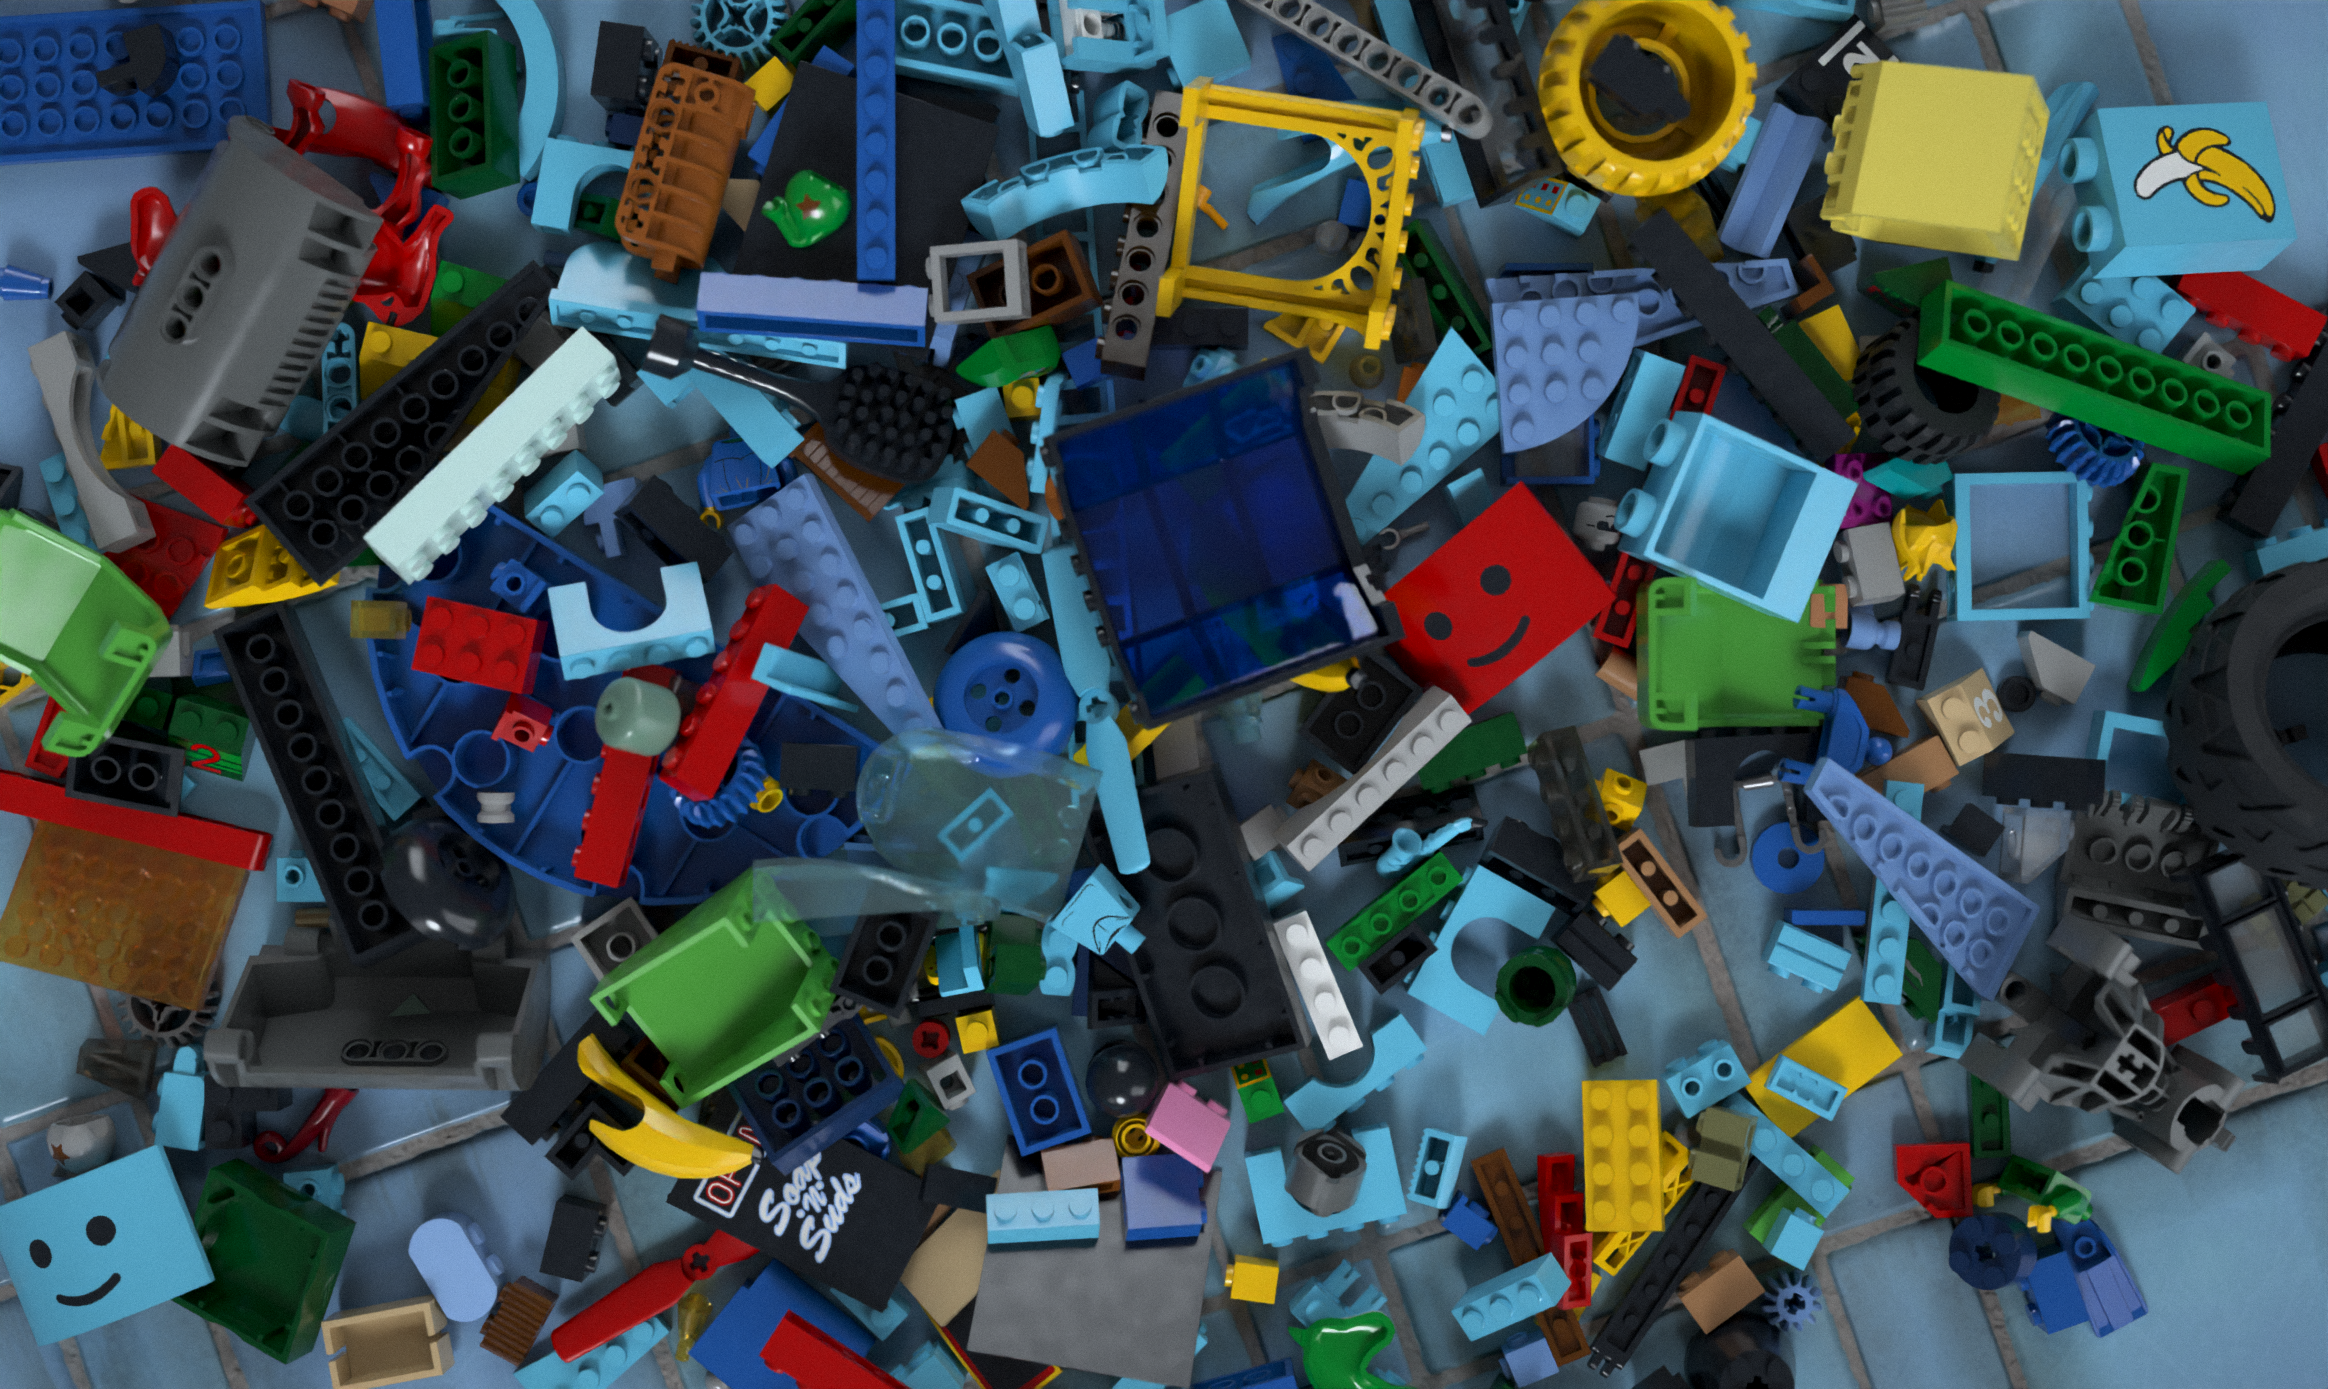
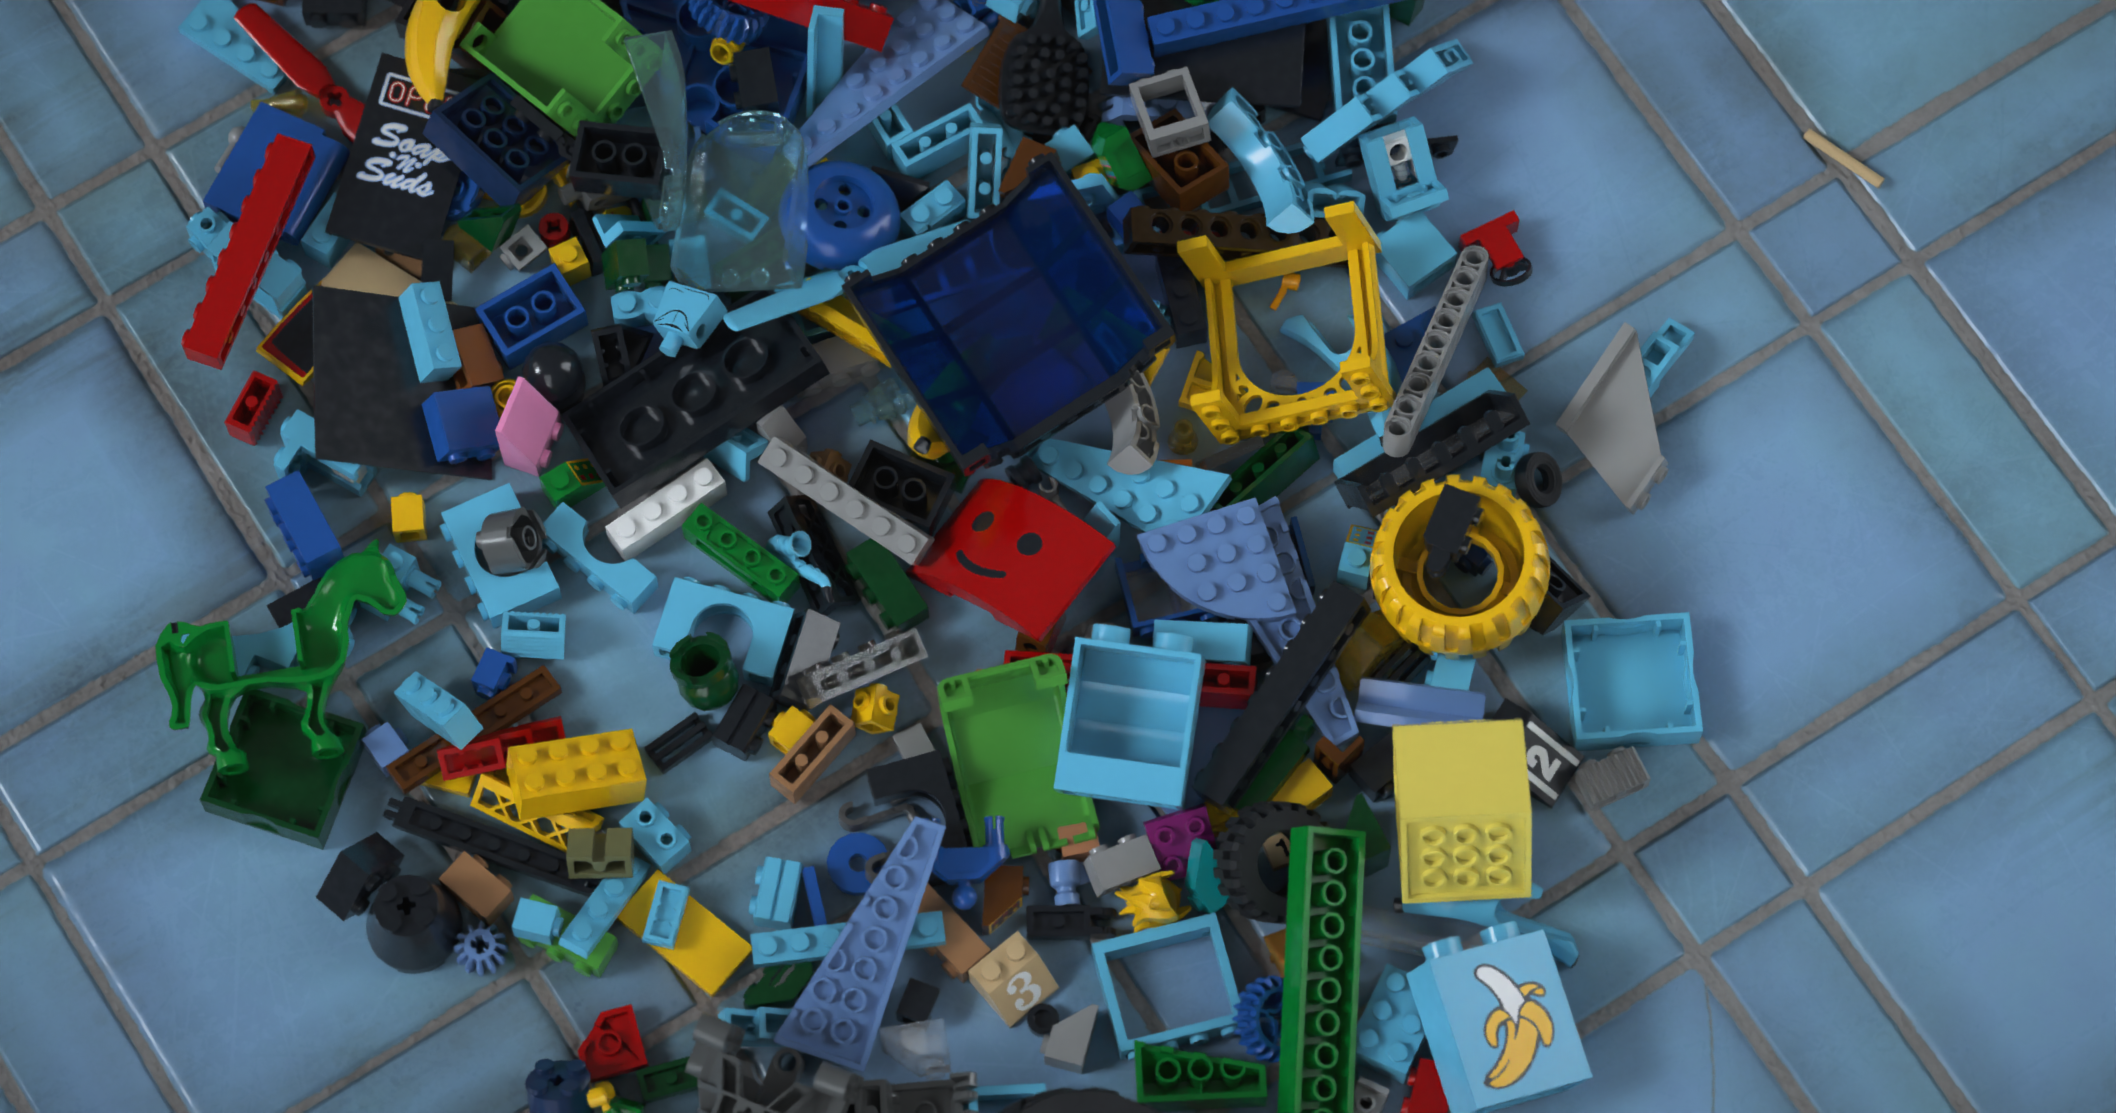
camera: 80 degrees right, 20 degrees down
black slope [1357,920,1438,995] -> none
black brick [1982,752,2106,811] -> none

